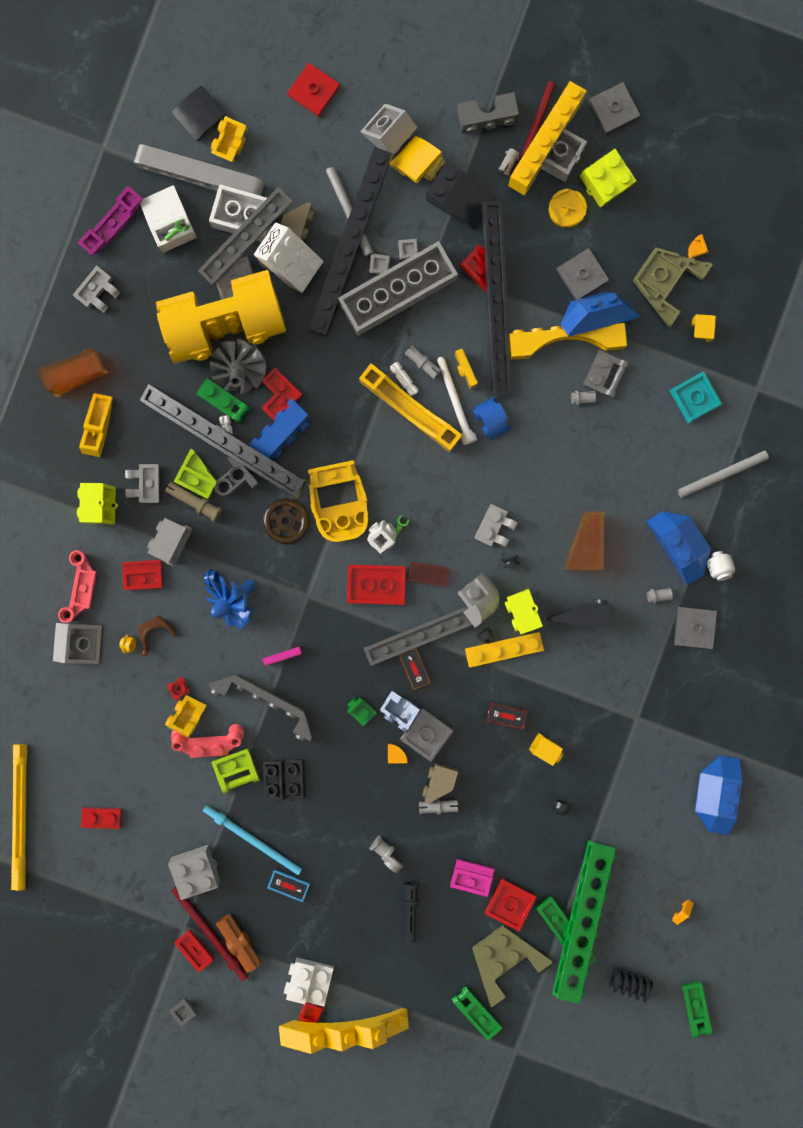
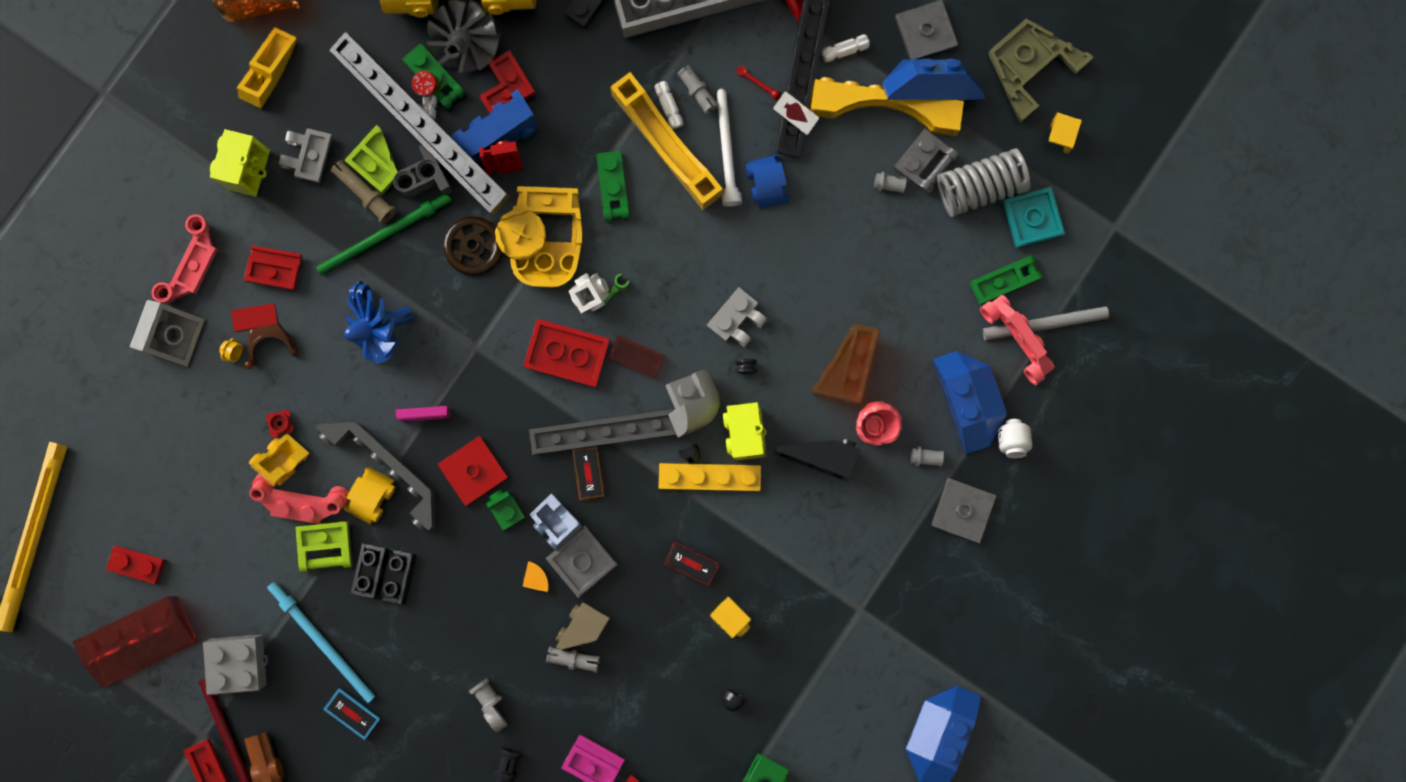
camera: 15 degrees right, 5 degrees down
light grey brick [147,518,192,566] -> none
yellow plate [455,349,478,389] -> none
light orange tile [688,234,709,258] -> none
none -> clear red slope [72,596,197,687]
none -> red sticker [231,303,277,332]
none -> green bar [316,193,452,275]
none -> yellow cylinder [344,466,396,525]
none -> red tile [412,71,438,97]
none -> red plate [438,436,508,507]
none -> red plate [479,141,523,176]
none -> yellow tile [495,209,546,260]
none -> green plate [596,150,630,222]
none -> red hinge [737,66,781,100]
none -> white sticker [773,92,819,135]
none -> white axle [821,35,870,62]
none -> coral hair [856,401,902,446]
none -> light grey piece [937,148,1031,217]
none -> green plate [969,255,1044,306]
none -> coral plate [980,295,1055,385]

